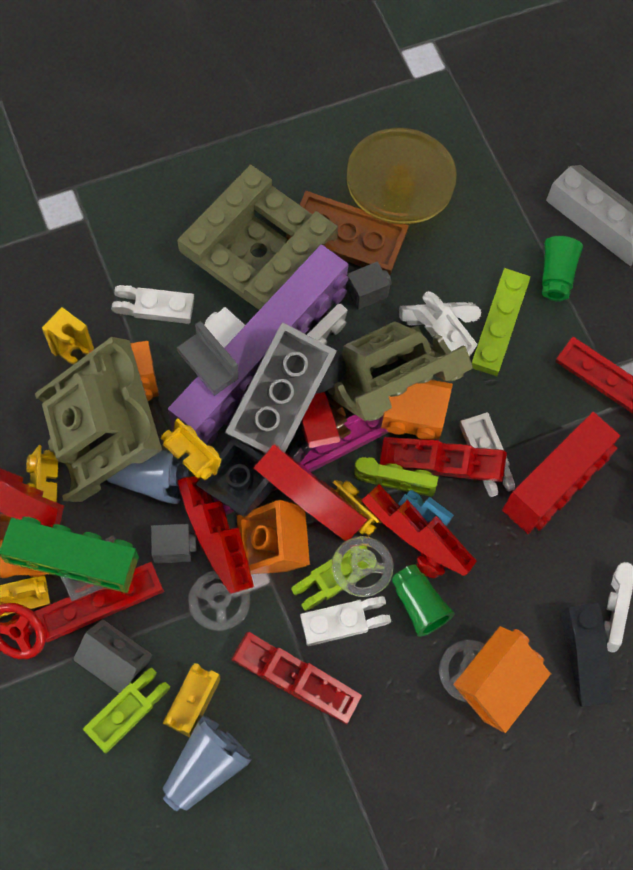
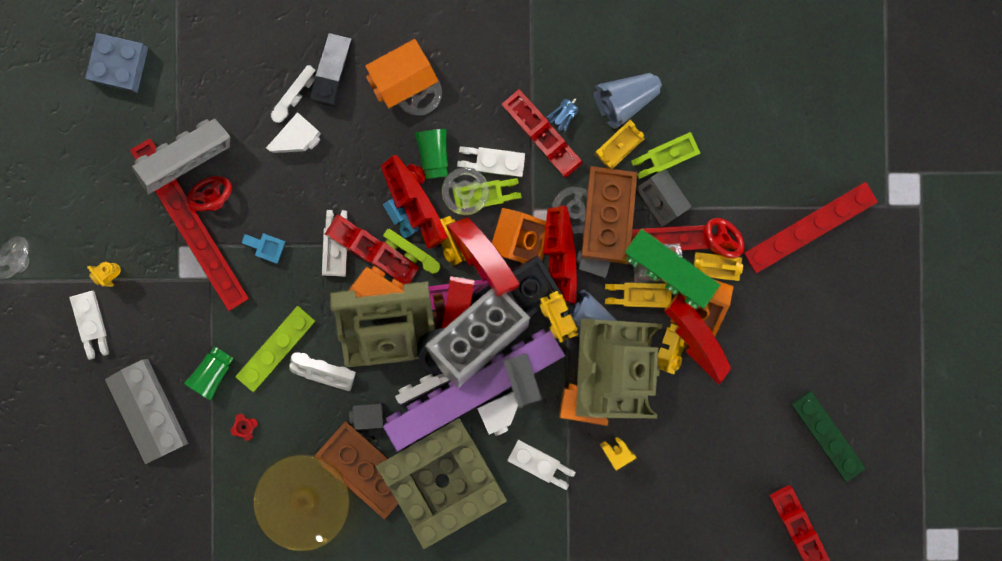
camera: 150 degrees left, 20 degrees up
white hinge [412,291,478,356] -> none
red brick [502,412,621,535] -> none
none -> red plate [230,414,258,441]
none -> dark azure plate [242,233,286,264]
none -> white slope [266,112,321,153]
none -> flat silver piece [546,98,579,133]
none -> dark orange plate [581,166,637,264]
none -> yellow hinge [605,283,672,308]

